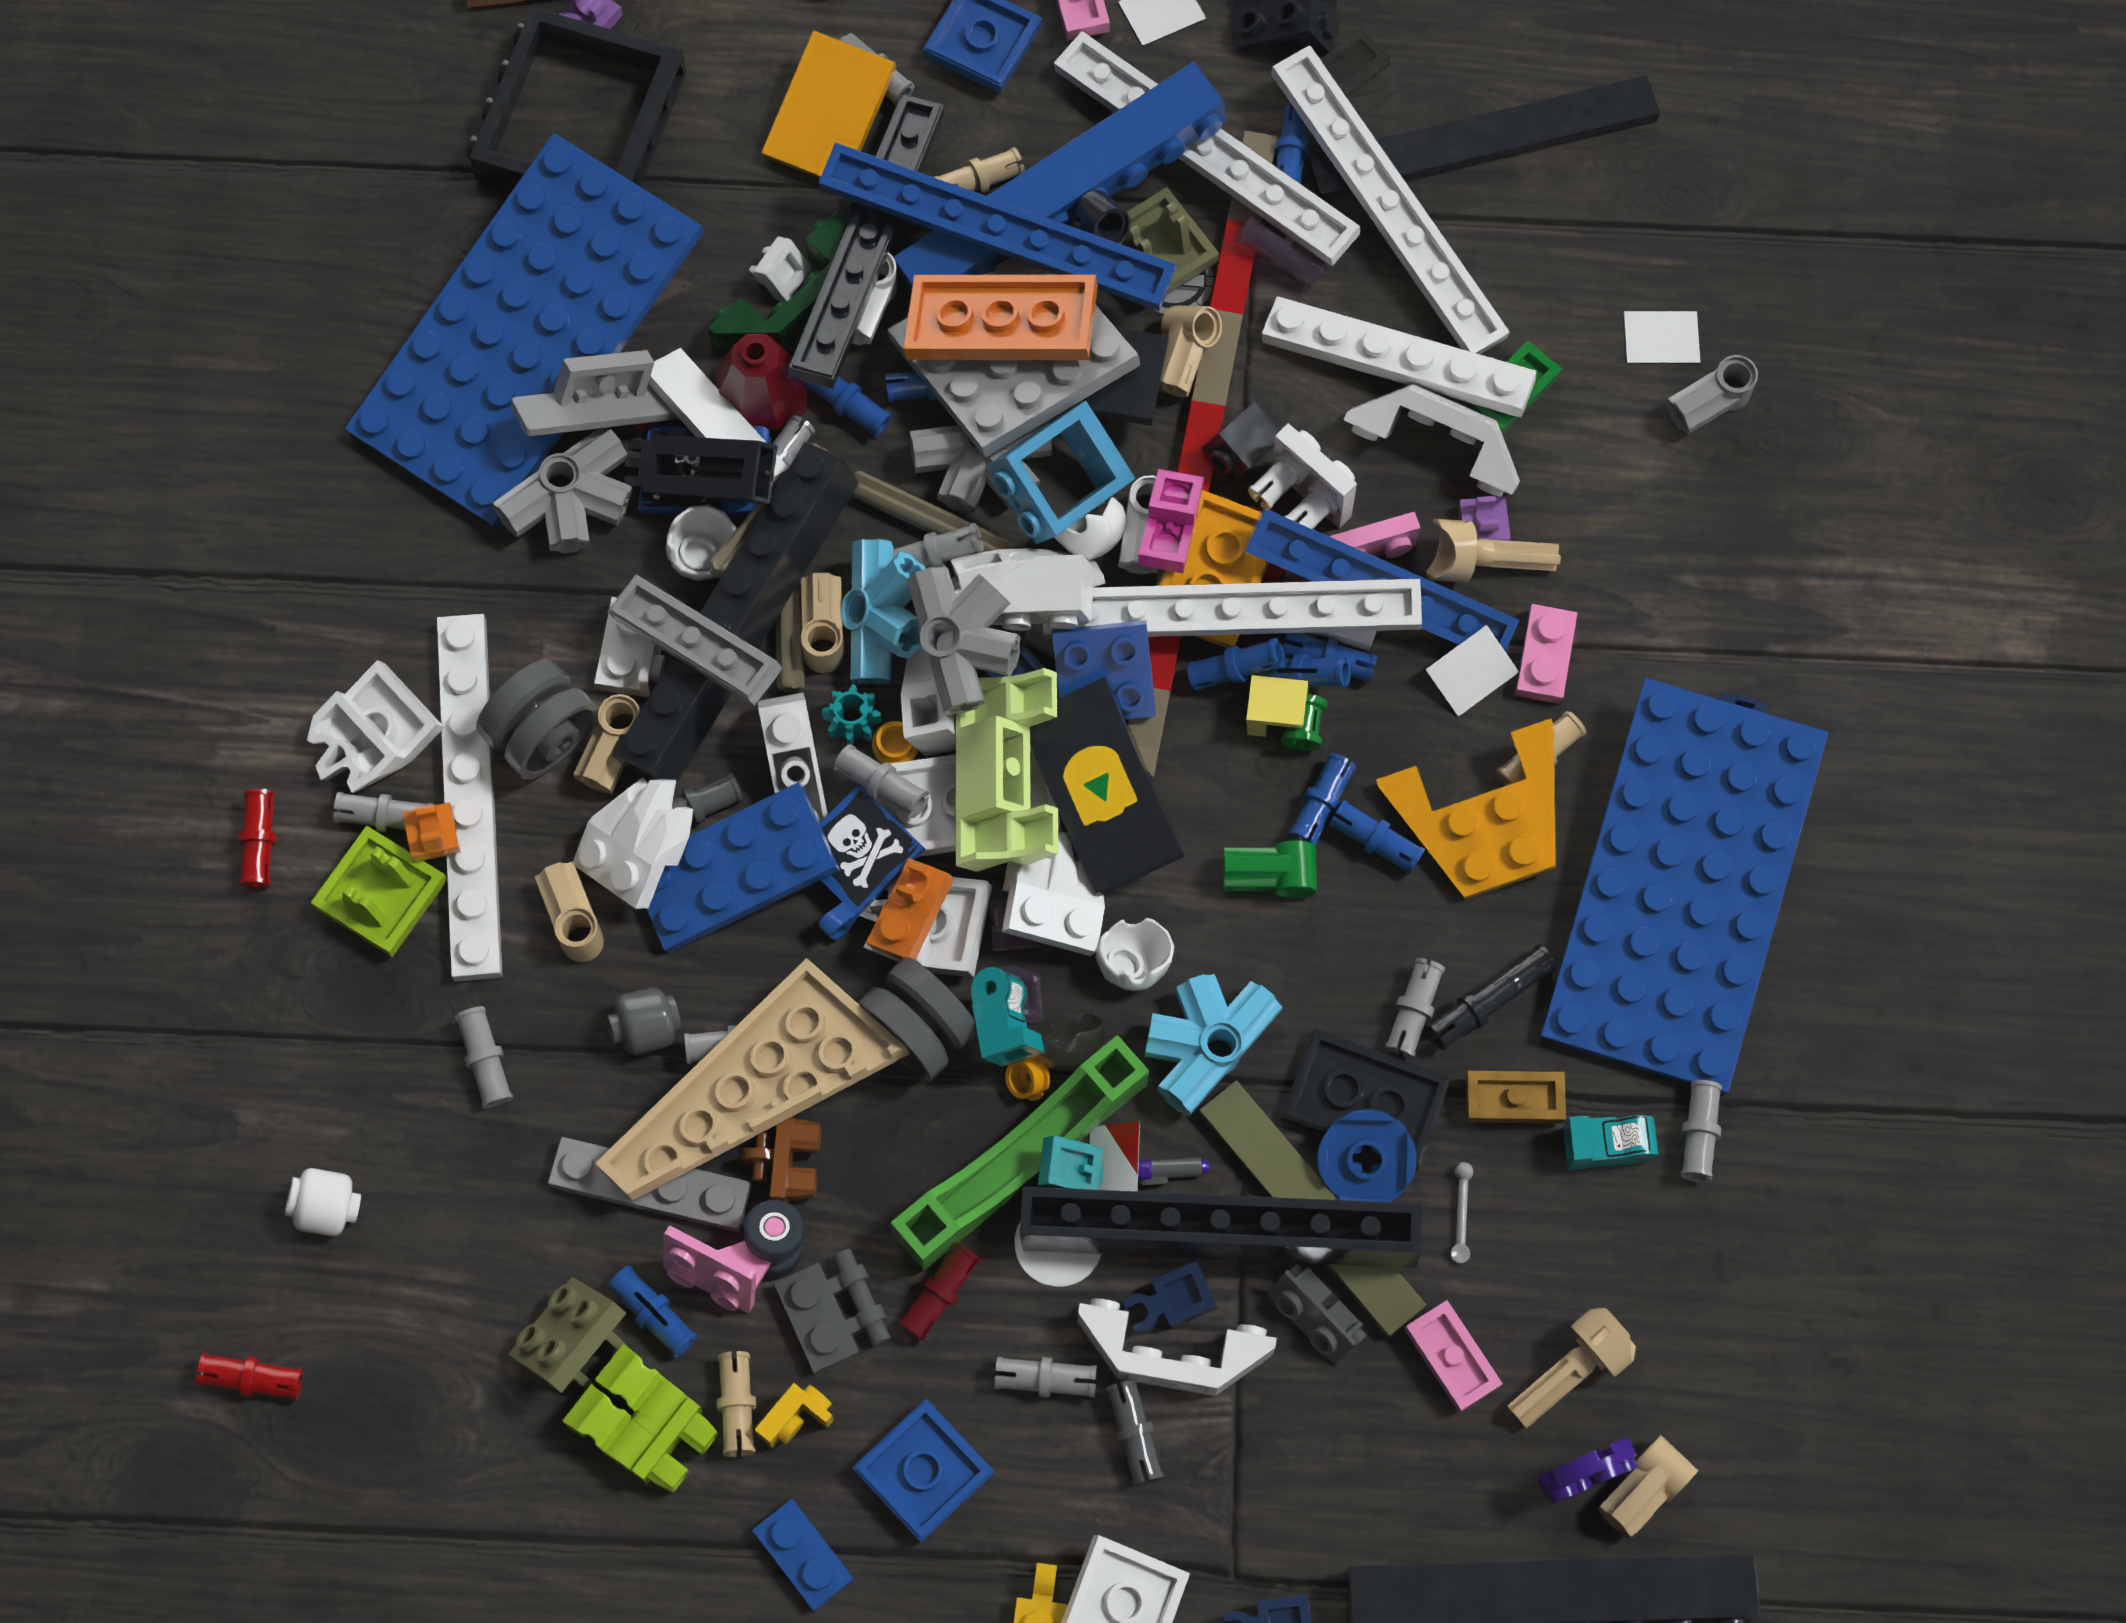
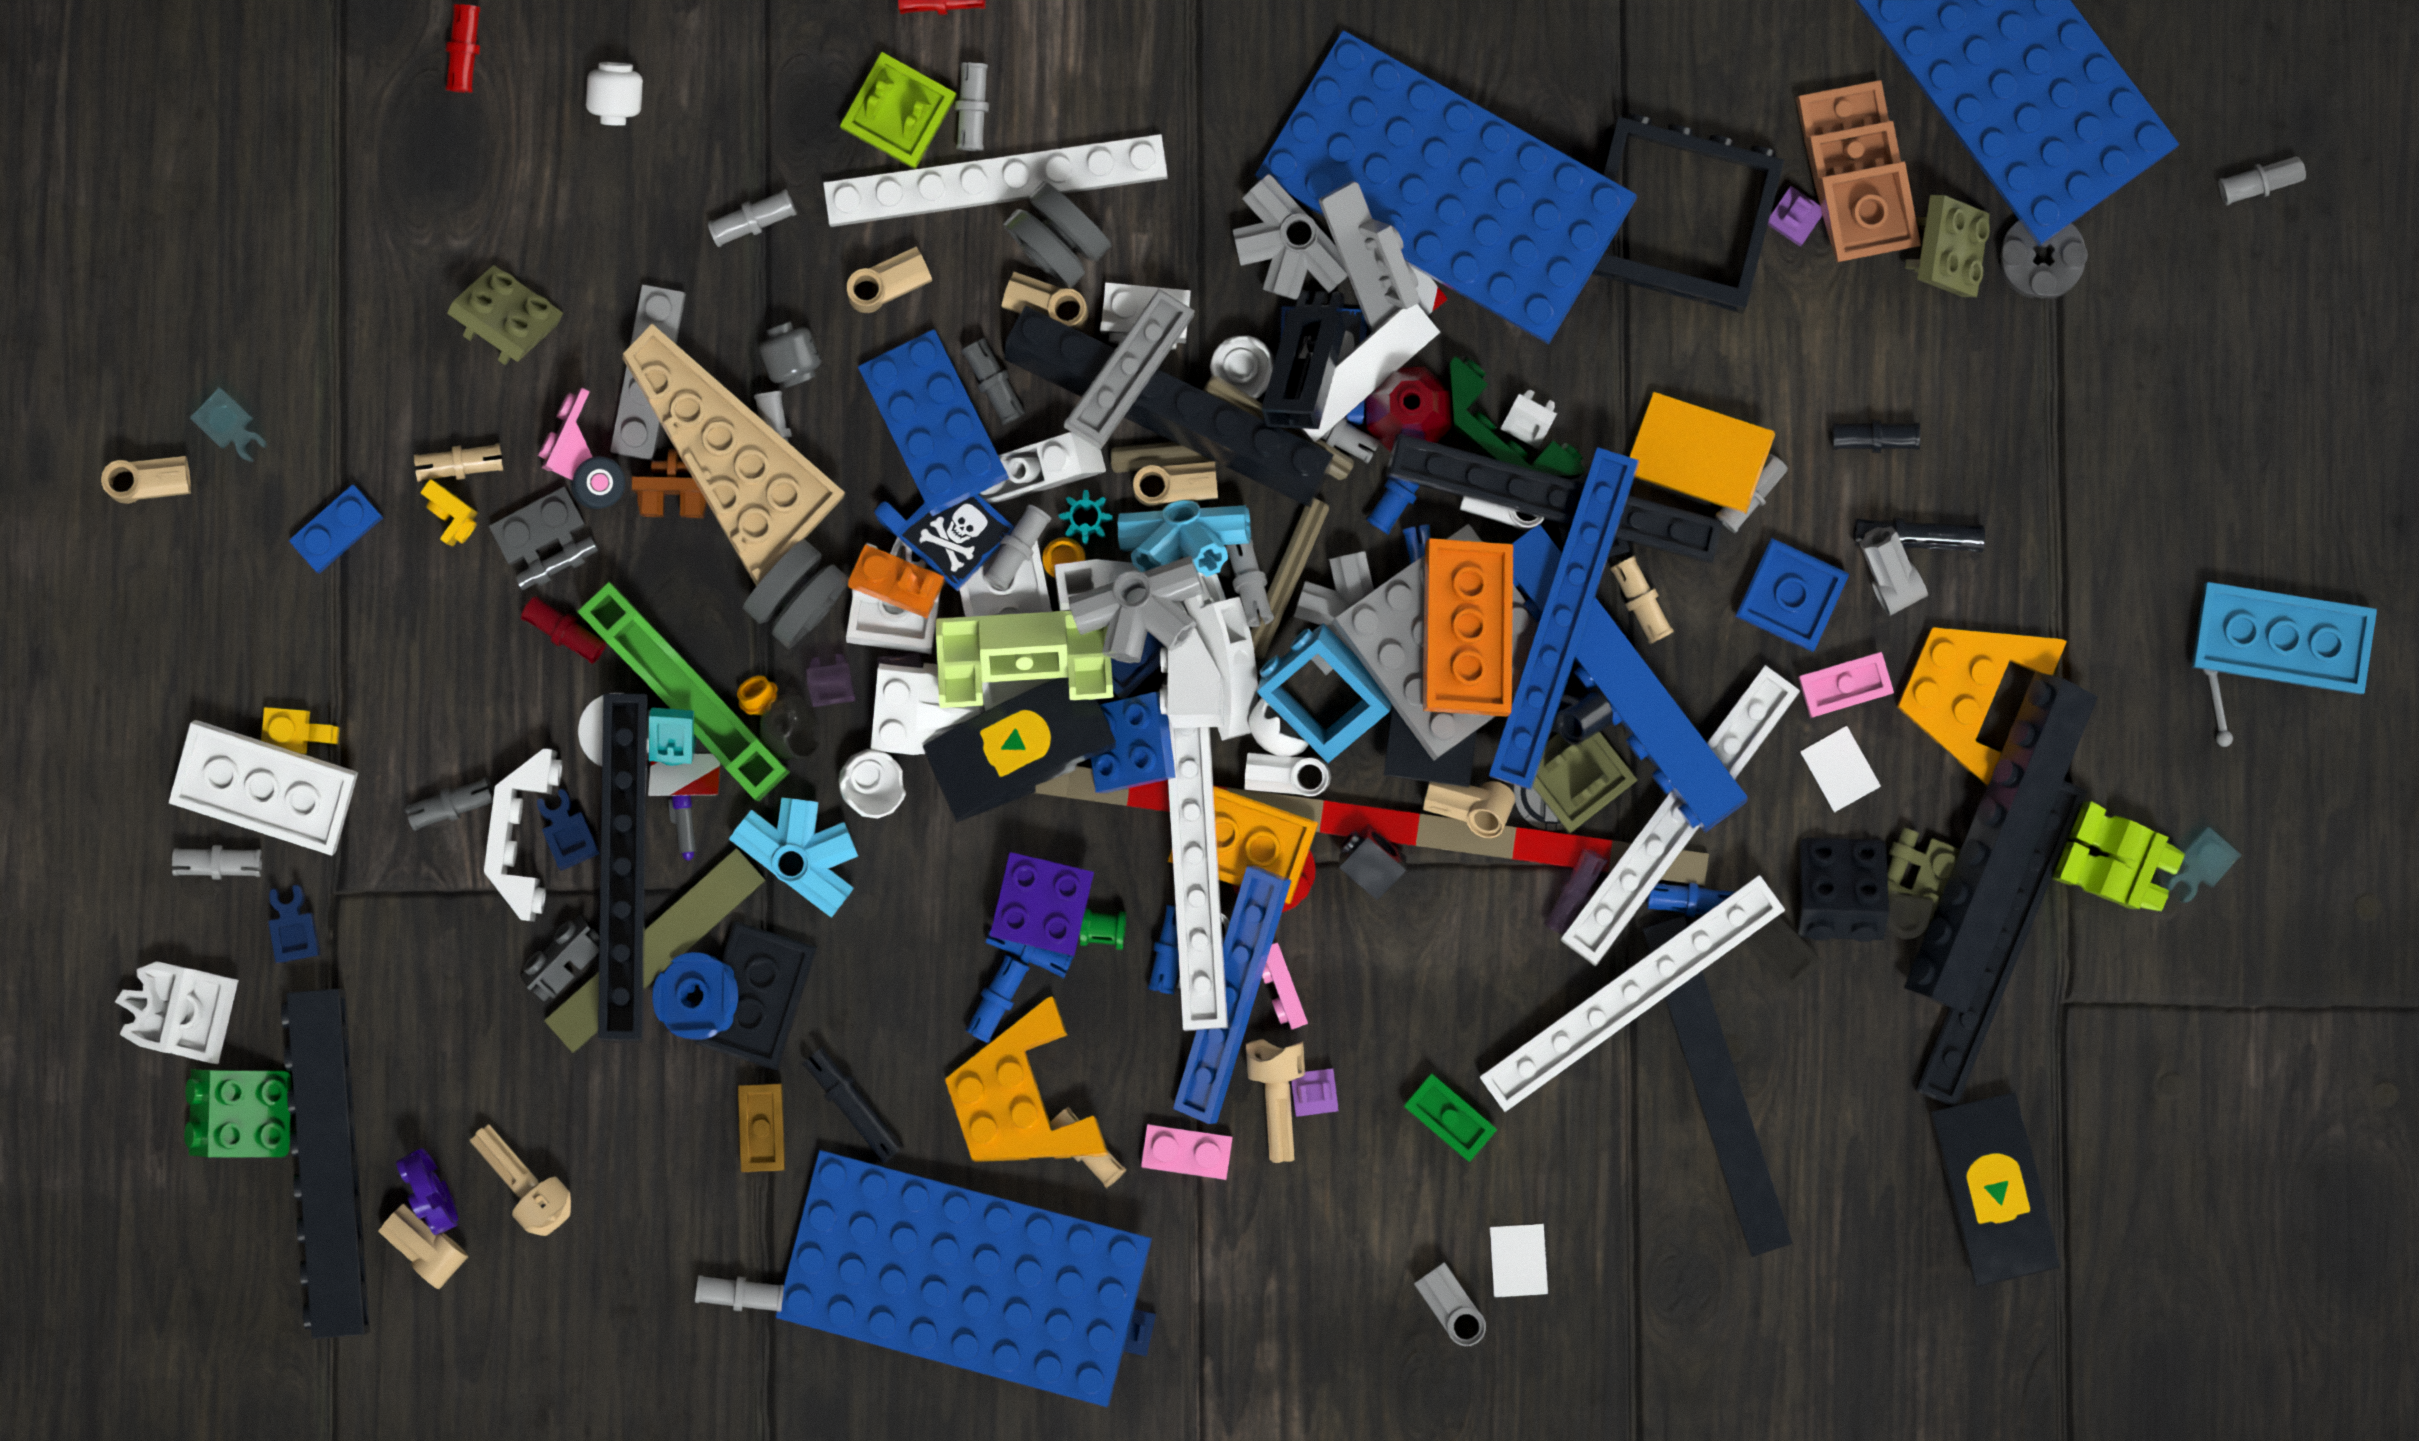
camera: 90 degrees right, 15 degrees up
white plate [307,660,444,793] -> none
orange tile [402,802,461,862] -> none
lime hips [563,1343,718,1493] -> none
white plate [573,777,694,909] -> none
blue pin [607,1265,698,1358] -> none
blue plate [852,1399,995,1544] -> none
teal leg [971,967,1045,1066] -> none
light grey pin [995,1357,1097,1398] -> none
dark pink slope [1138,469,1204,573] -> none
blue pin [1187,638,1285,691] -> none
green piece [1223,841,1317,899] -> none
light yellow panel [1246,675,1308,737] -> none
white plate [1248,423,1357,529] -> none
blue pin [1254,653,1351,689] -> none
white plate [1262,296,1537,418] -> none
white slope [1344,384,1520,497] -> none
light grey pin [1385,958,1445,1059] -> none
bright pink plate [1404,1300,1503,1413] -> none
white sticker [1426,625,1519,717] -> none
light grey hinge [1450,1162,1474,1264] -> none
teal leg [1562,1115,1659,1171] -> none
none -> dark purple plate [990,852,1094,956]

